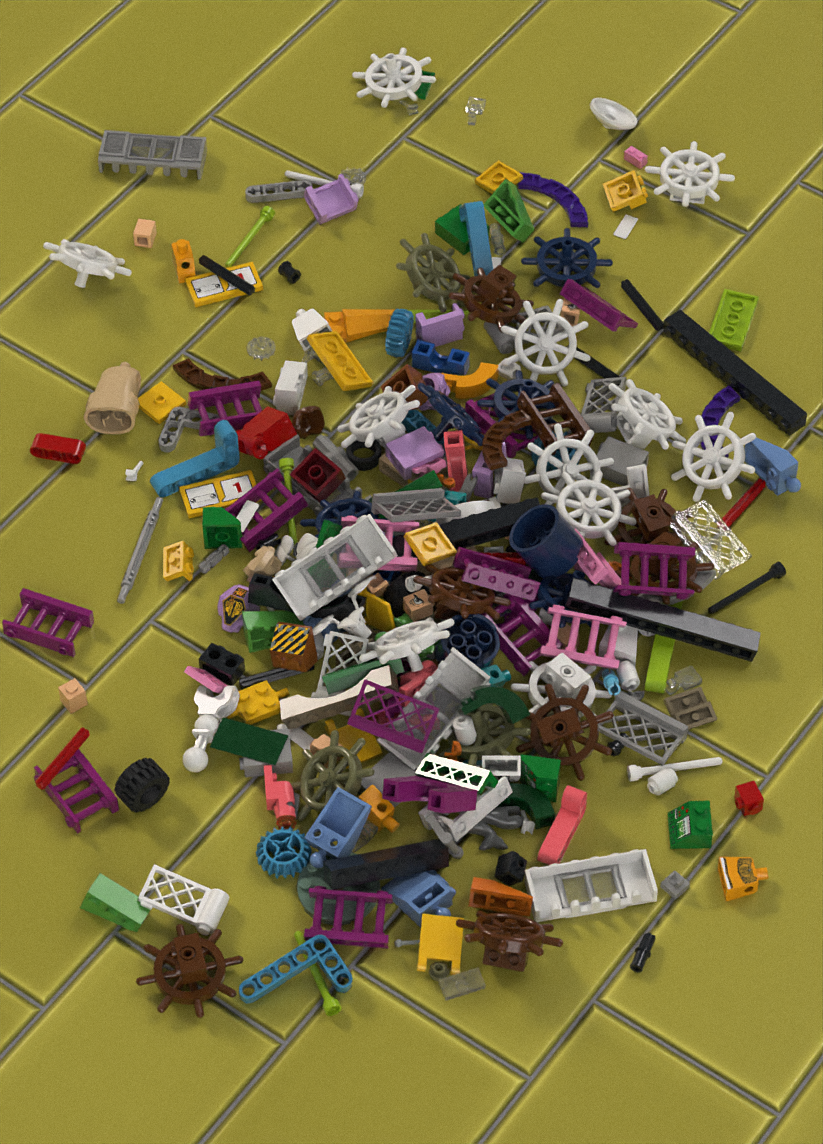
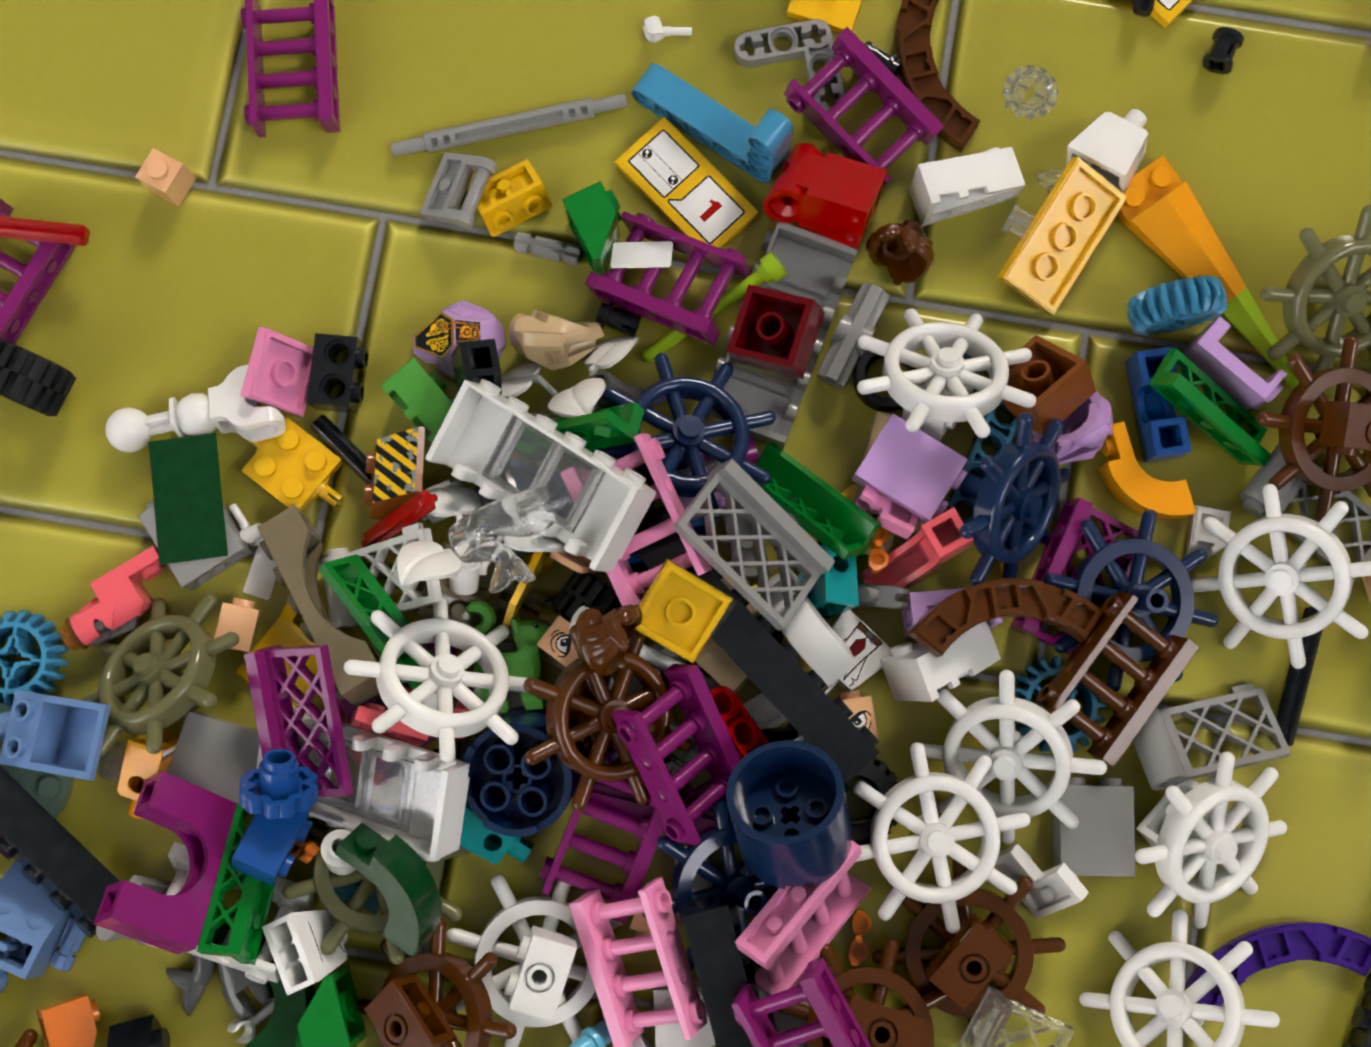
camera: 65 degrees right, 30 degrees up
none -> blue brick [231,810,313,886]
none -> blue plant [239,749,318,819]
none -> red axle [361,490,438,548]
none -> light grey plate [420,152,498,229]
none -> clear piece [449,486,556,593]
none -> reddish brown hair [575,604,642,676]
none -> green fence [1149,348,1271,466]

